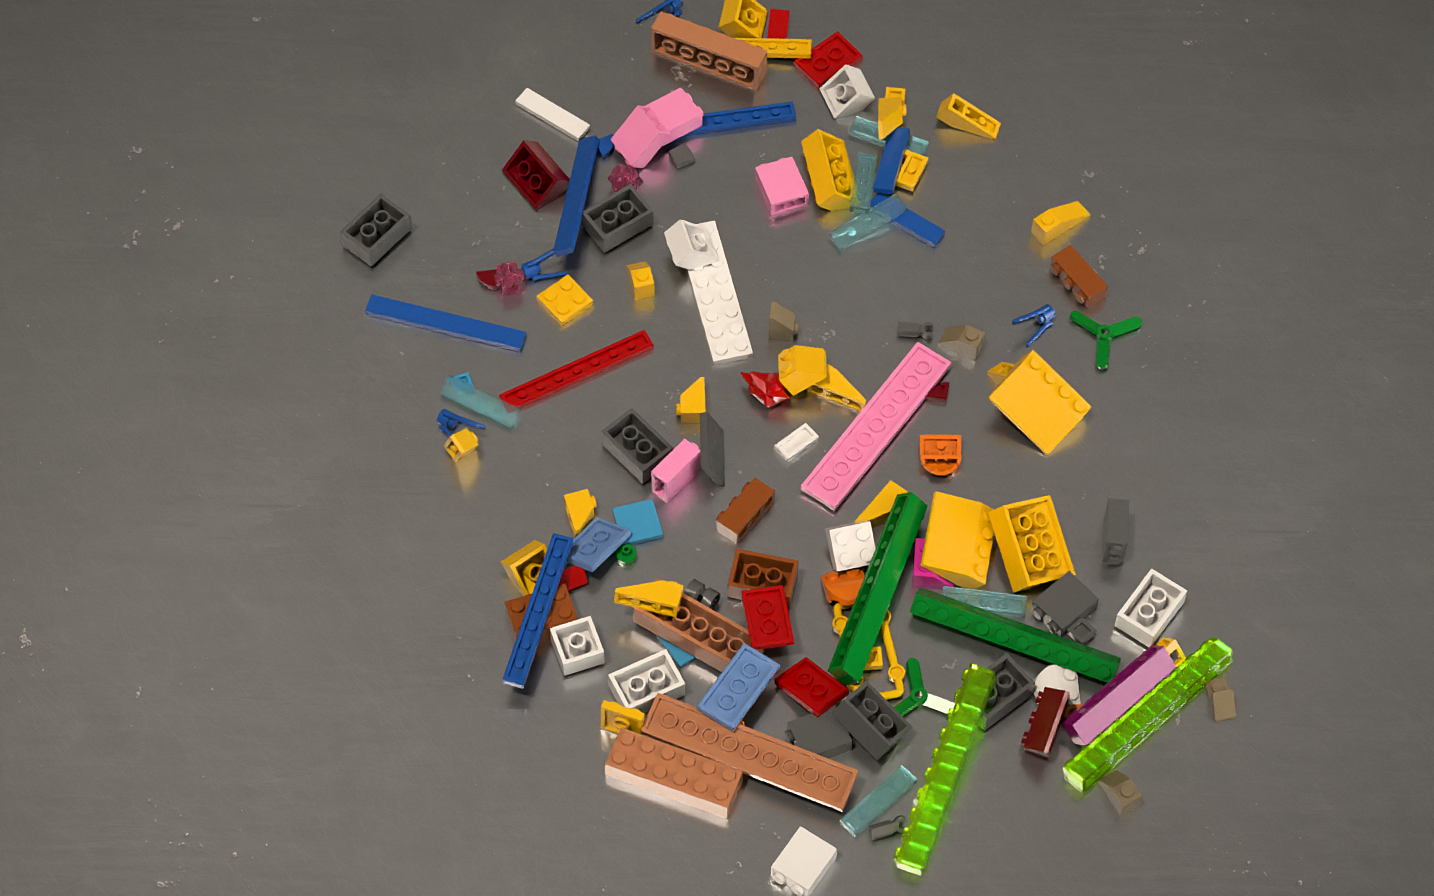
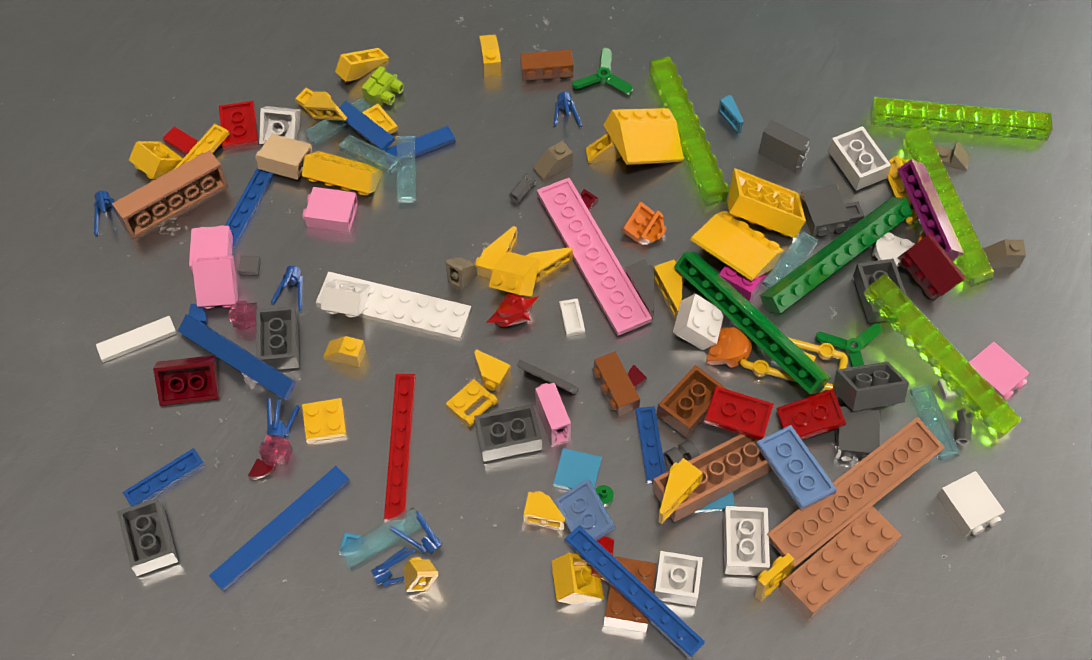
camera: 60 degrees left, 0 degrees up
none -> blue tile [122,448,205,507]
none -> tan brick [255,134,312,180]
none -> blue plant [271,266,303,311]
none -> lime hips [361,66,404,106]
none -> blue plant [390,511,442,554]
none -> yellow plate [446,379,499,427]
none -> yellow slope [475,226,517,279]
none -> dark grey slope [625,259,655,320]
none -> dark red tile [628,365,647,389]
none -> blue tile [635,406,666,483]
none -> clear neon green brick [649,56,730,207]
none -> dark azure slope [718,95,744,134]
none -> clear neon green brick [871,97,1053,141]
none -> bright pink brick [963,342,1030,404]

